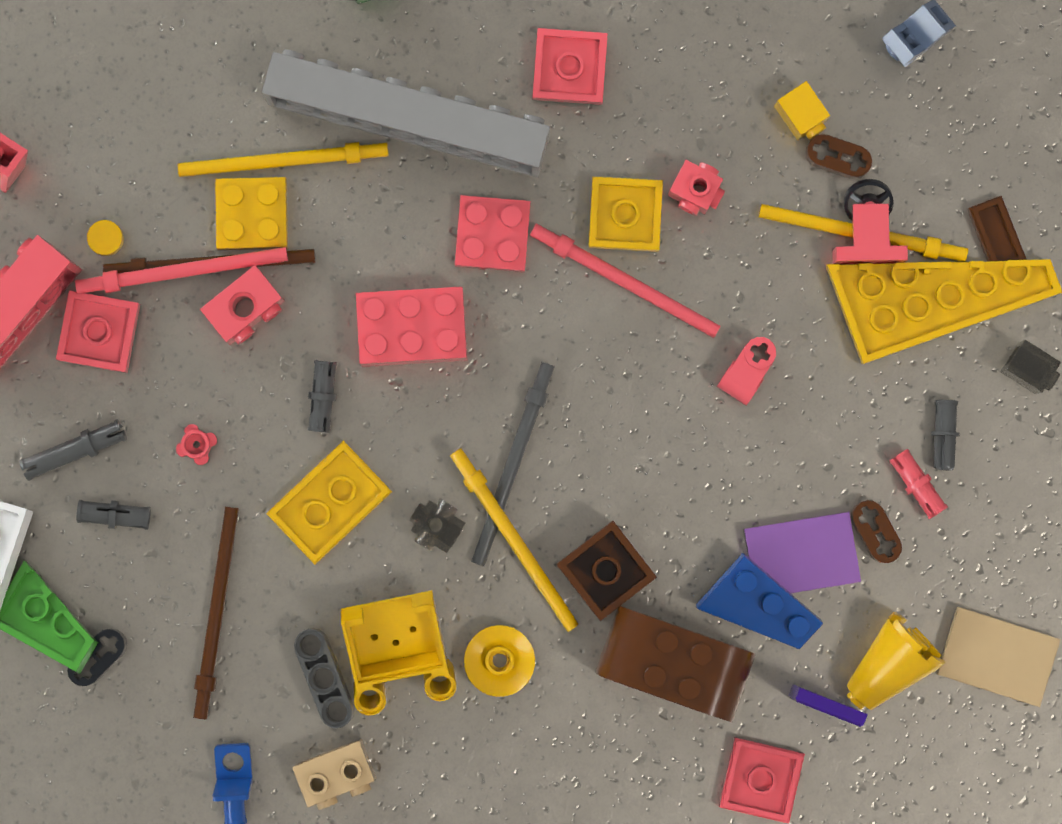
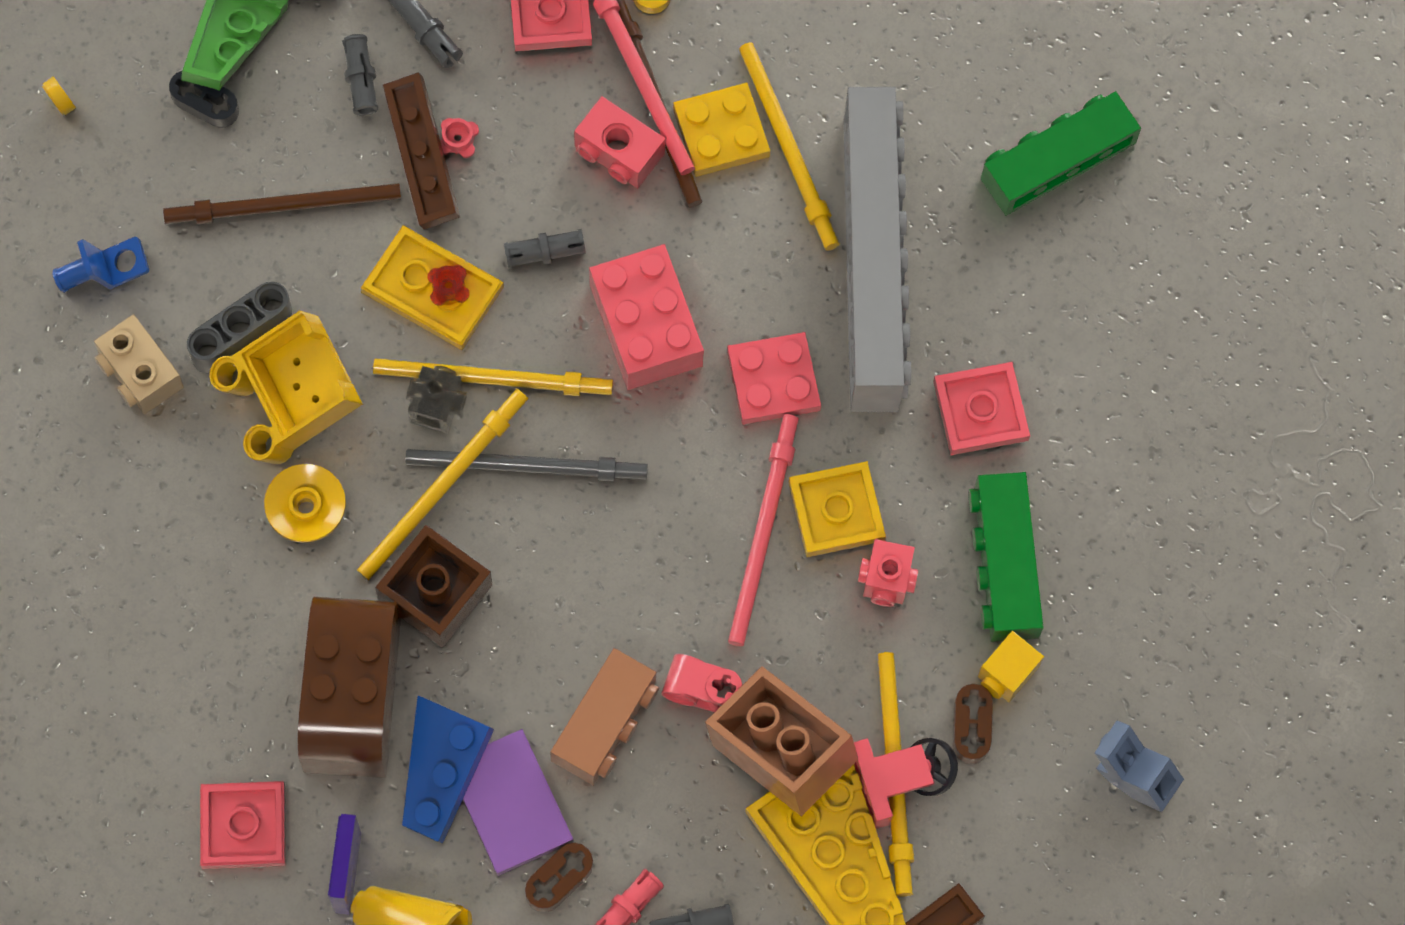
camera: 70 degrees right, 15 degrees down
none -> yellow tile [42,76,76,116]
none -> yellow bar [373,358,613,397]
none -> reddish brown plate [383,72,460,230]
none -> clear red plate [427,265,470,306]
none -> nougat brick [550,648,659,786]
none -> nougat brick [705,666,858,816]
none -> green brick [968,472,1044,642]

